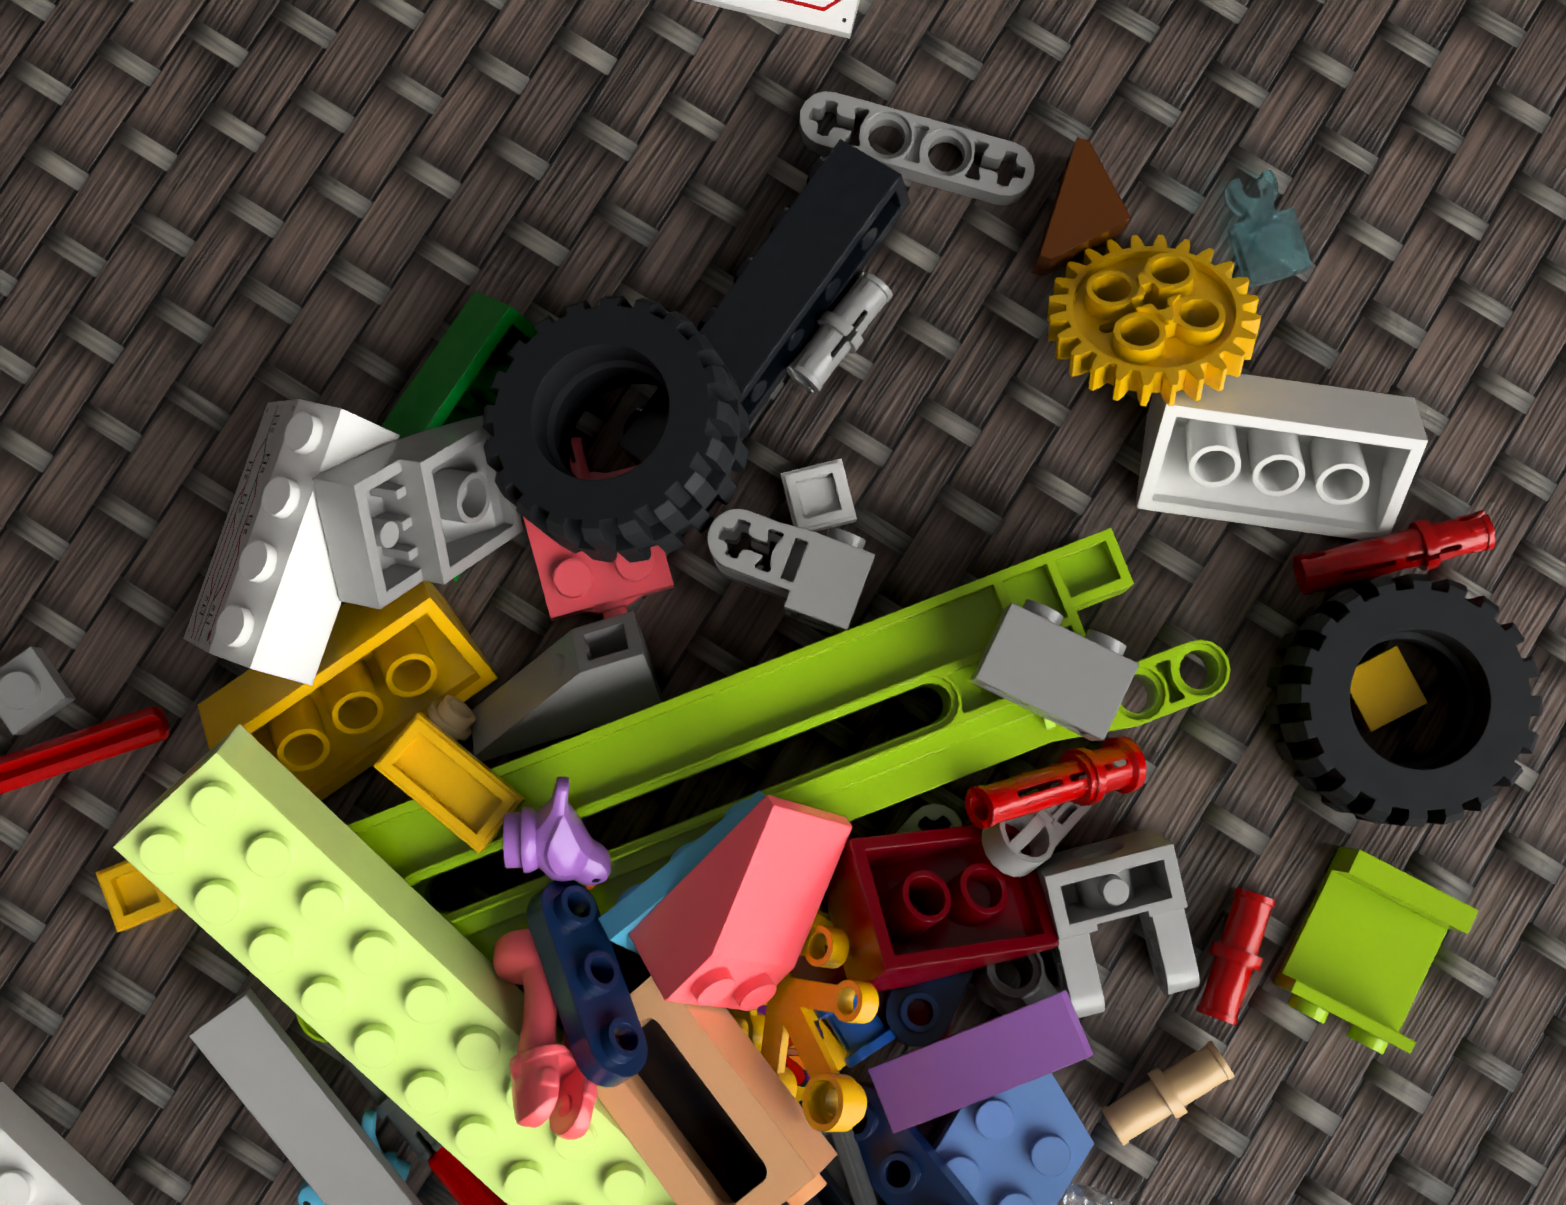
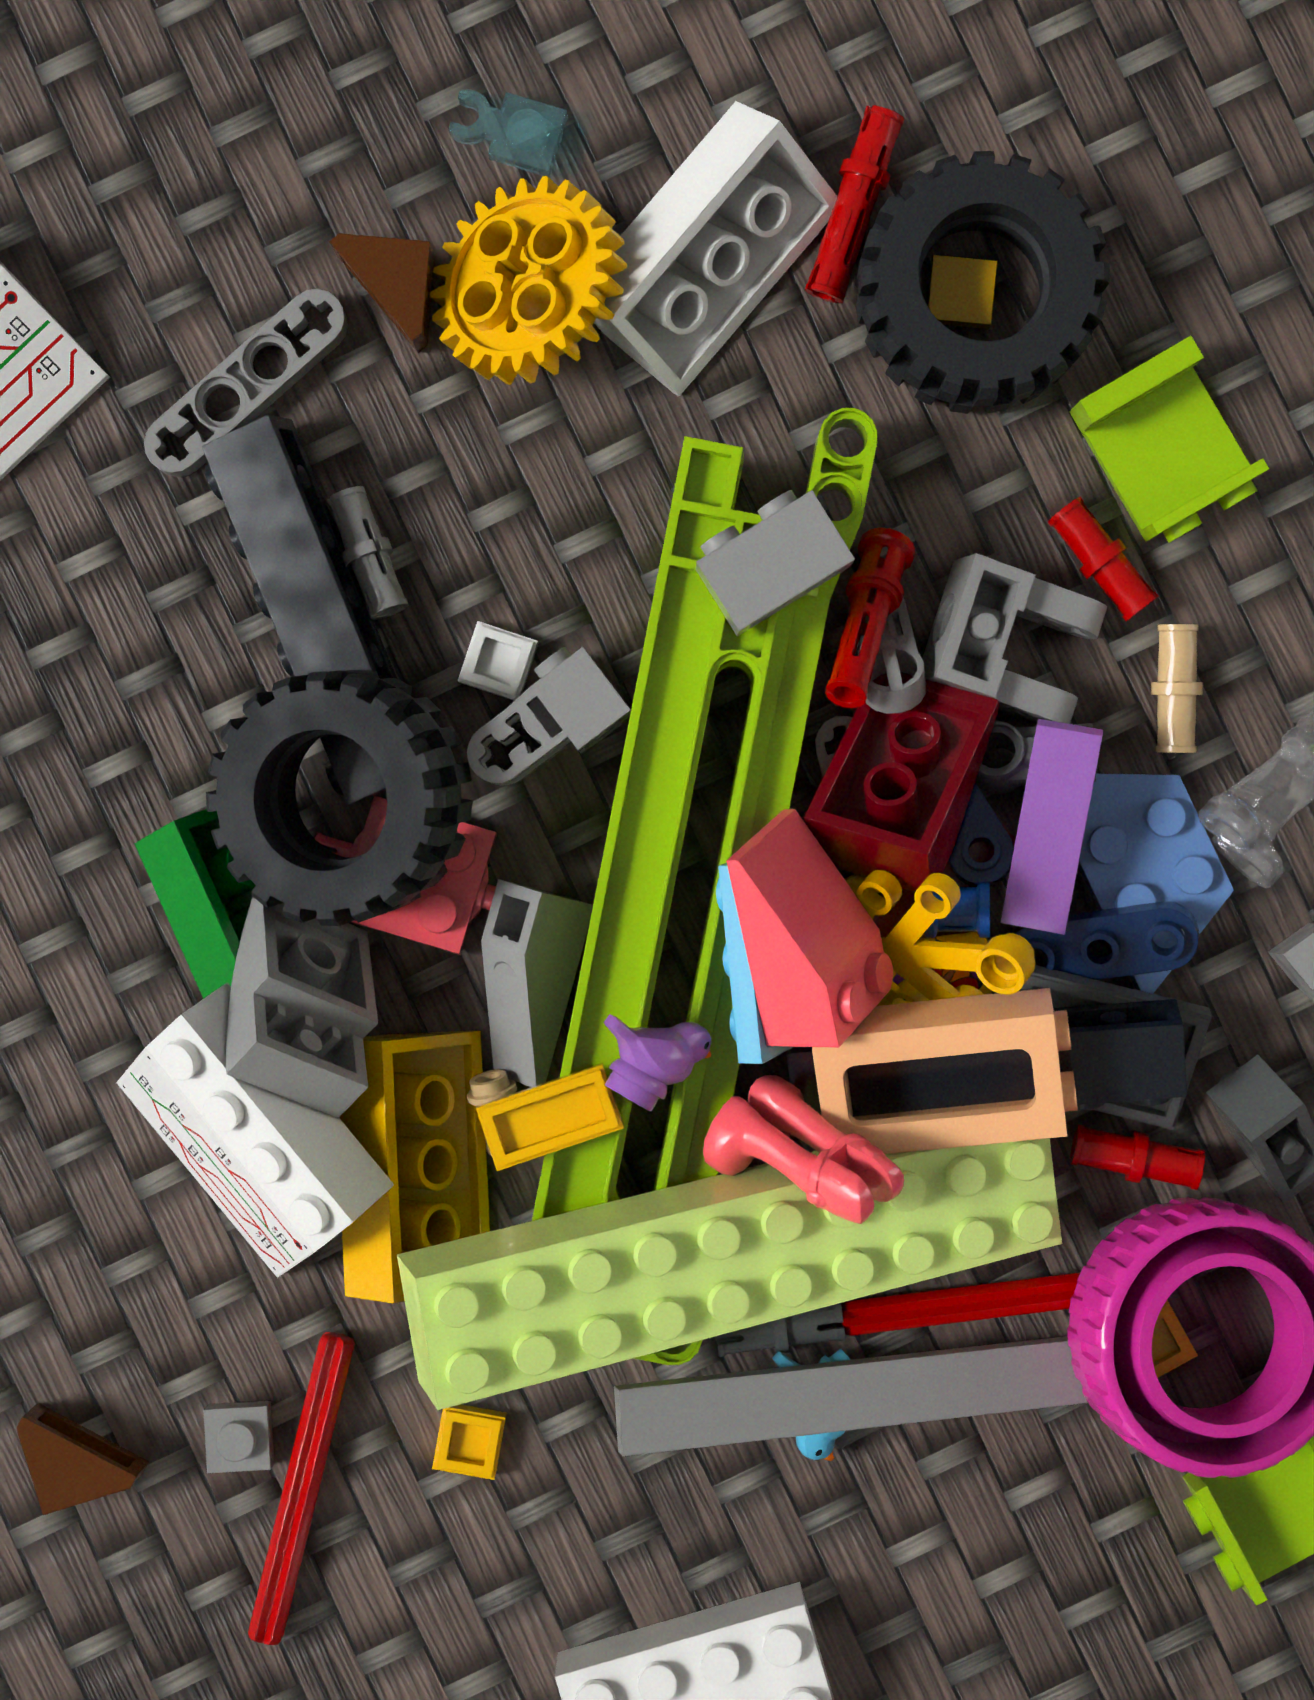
camera: 60 degrees left, 5 degrees up
dark blue plate [526,880,648,1087] -> none

